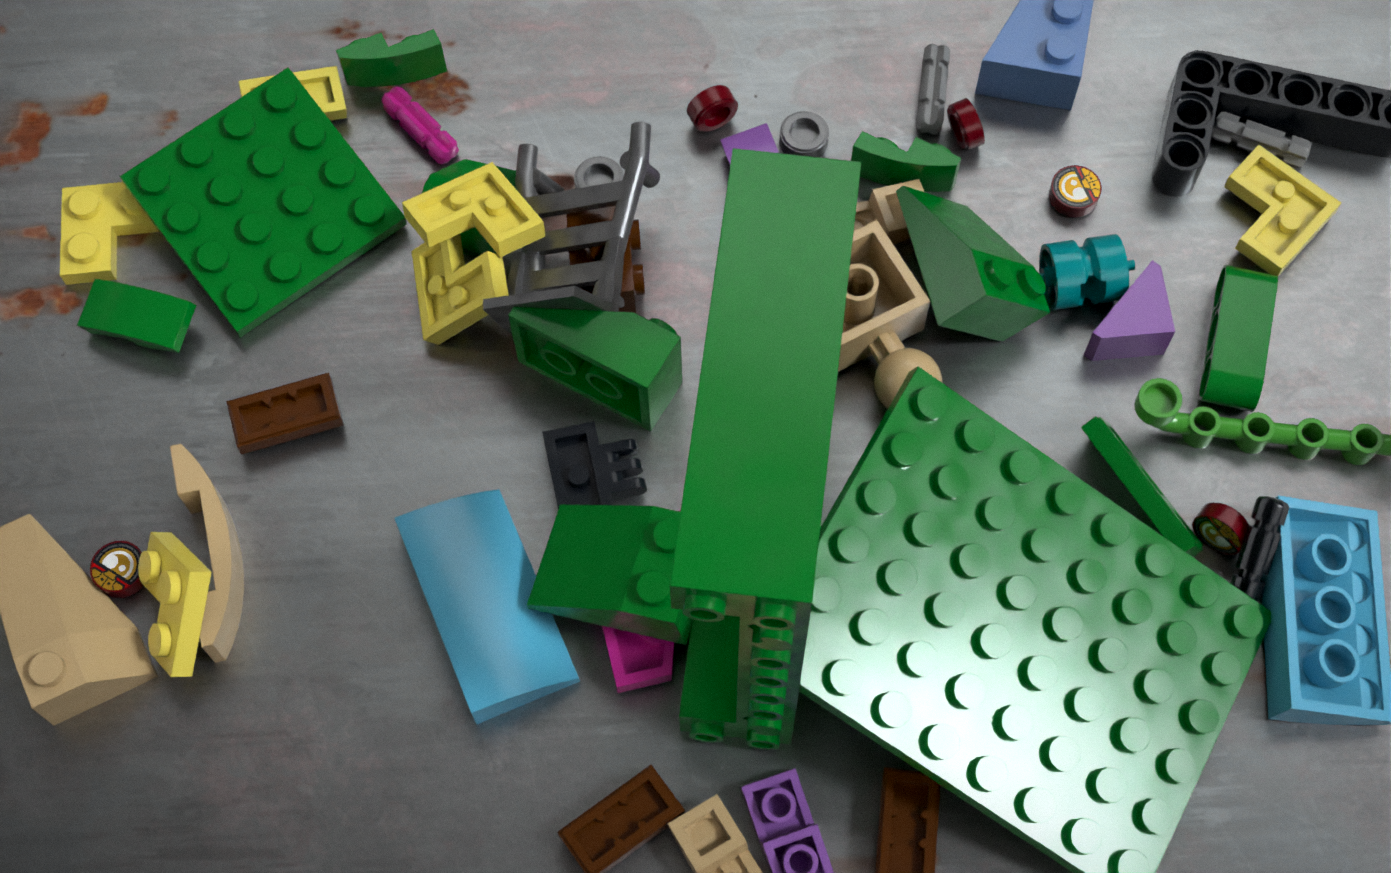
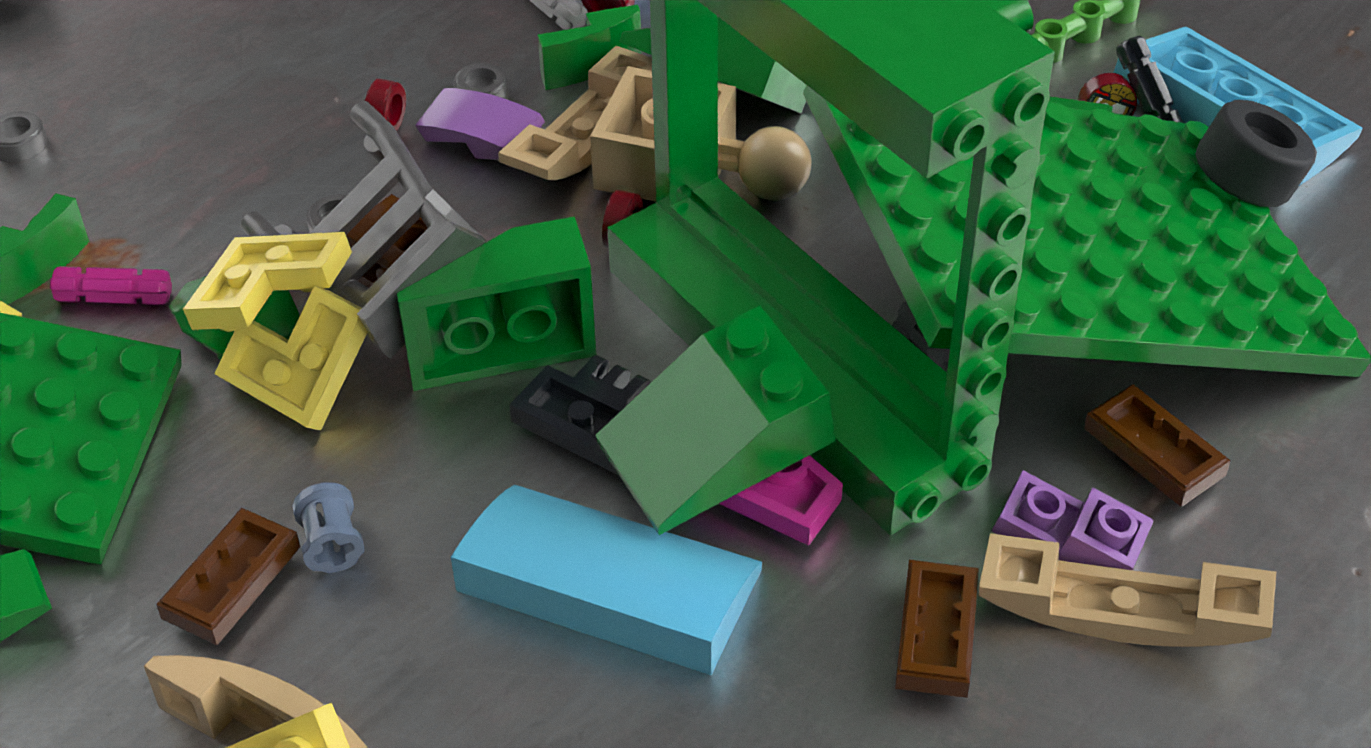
camera: 45 degrees left, 20 degrees down
none -> sand blue bush [292,482,365,573]
none -> black tyre [1195,100,1317,207]

